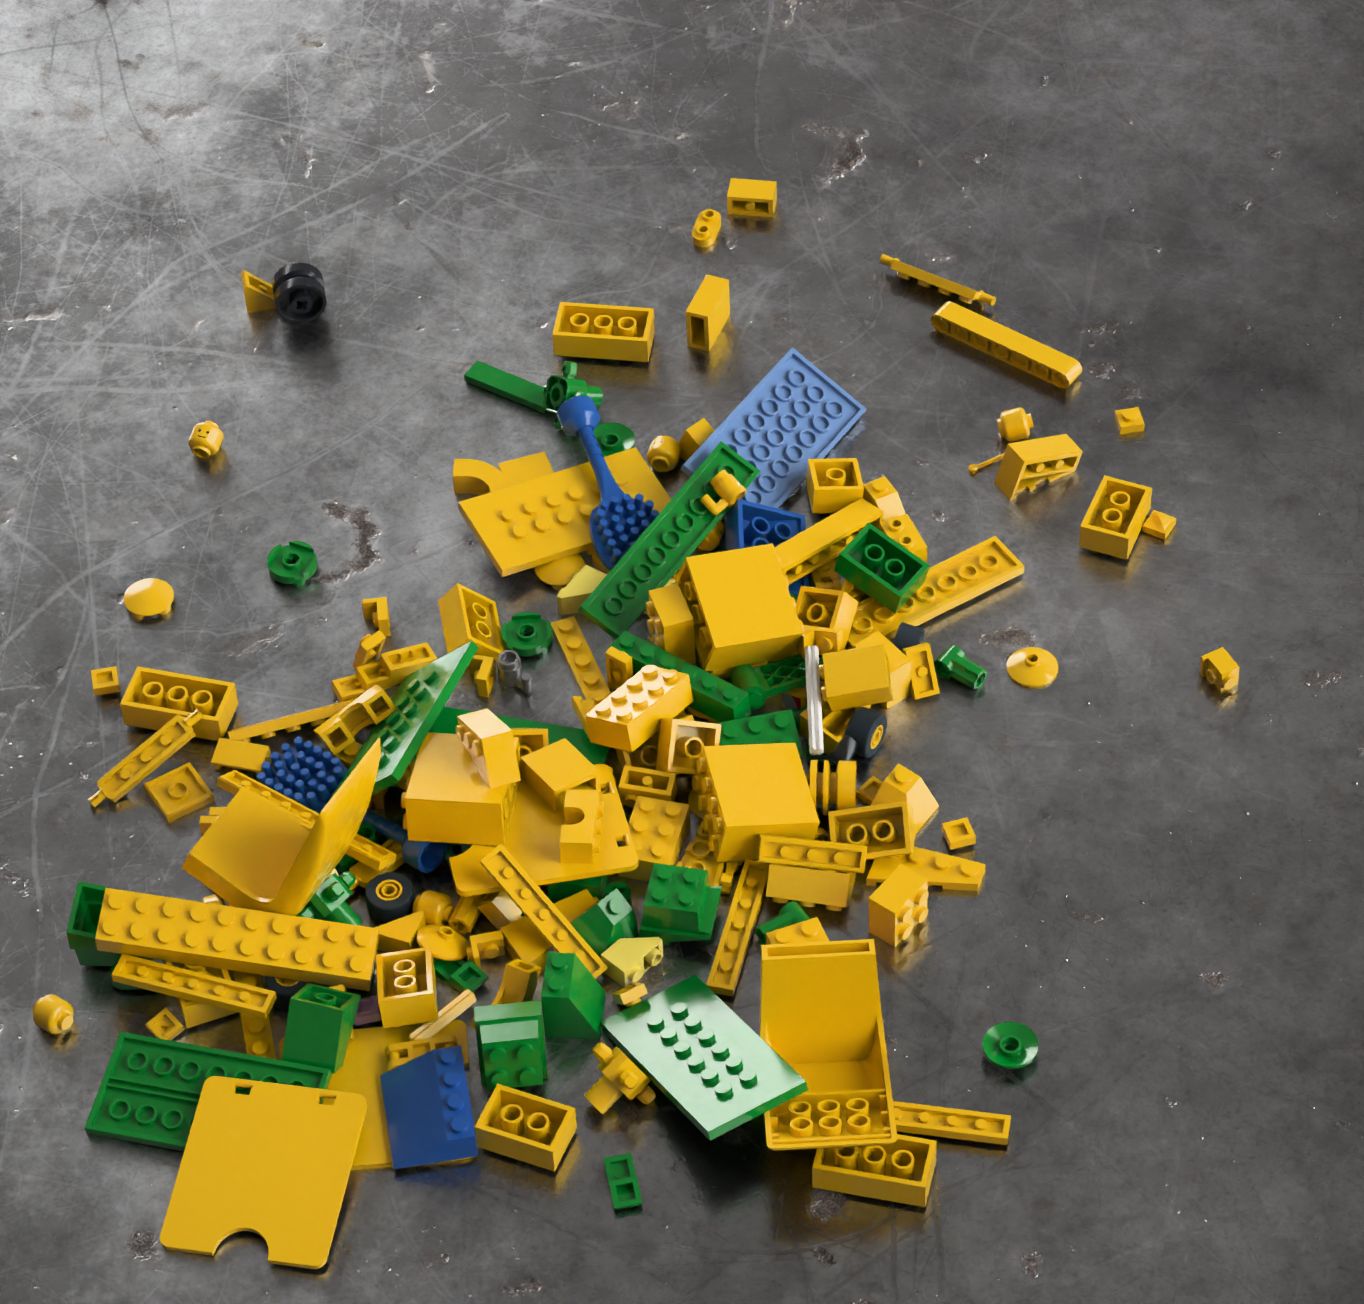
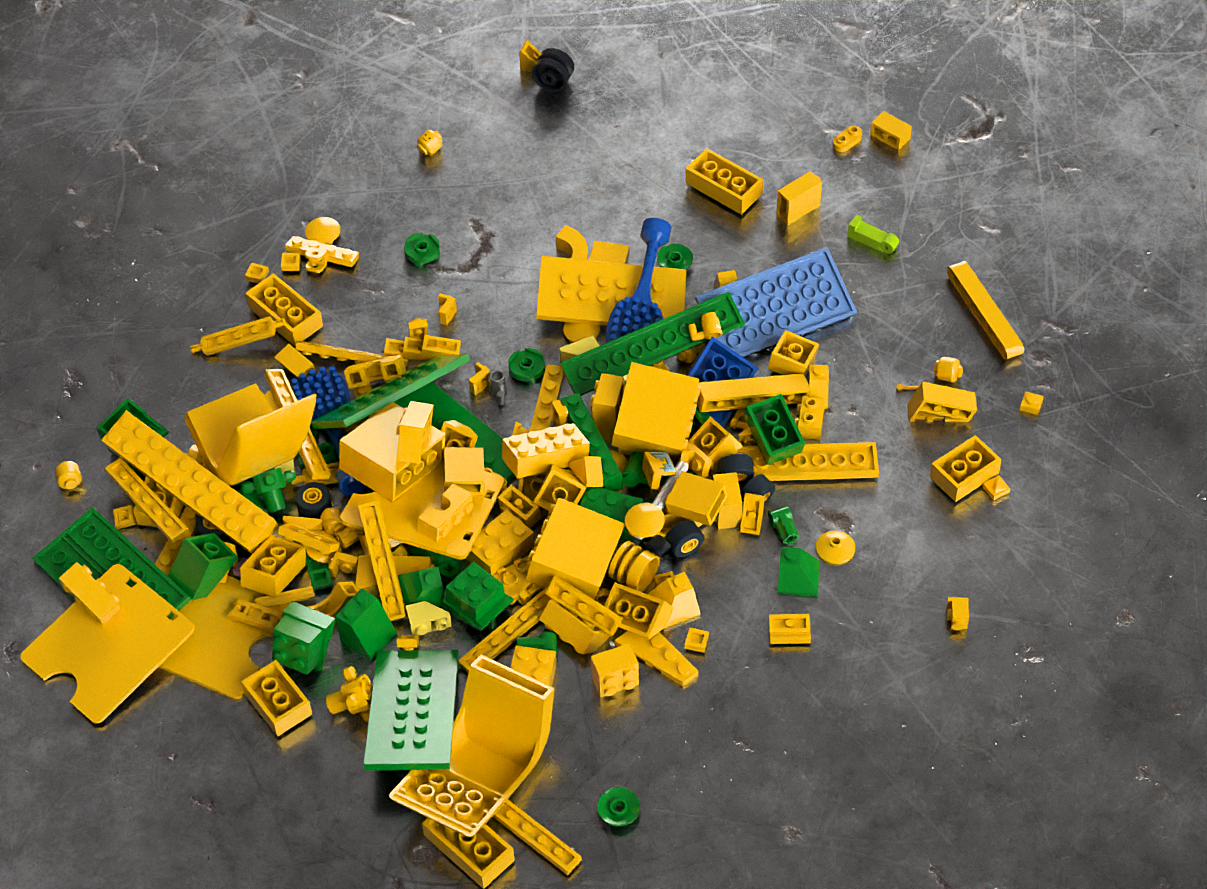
camera: 30 degrees right, 5 degrees up
yellow tile [143,762,215,824] -> none
blue slope [380,1046,478,1169] -> none
yellow slope [438,583,505,661] -> none
green tile [464,360,547,414] -> none
green piece [542,361,603,430] -> none
green slope [603,1153,642,1210] -> none
yellow head [647,436,682,472] -> none
yellow plate [880,254,996,306] -> none
none -> yellow wedge [59,562,120,625]
none -> yellow plate [278,522,340,554]
none -> yellow plate [281,253,301,271]
none -> yellow plate [285,236,359,273]
none -> yellow slope [568,456,603,487]
none -> yellow dish [625,503,665,537]
none -> yellow panel [642,452,676,489]
none -> black wheel [718,453,754,484]
none -> yellow plate [769,614,811,644]
none -> green slope [778,547,820,596]
none -> lime leg [848,214,900,254]

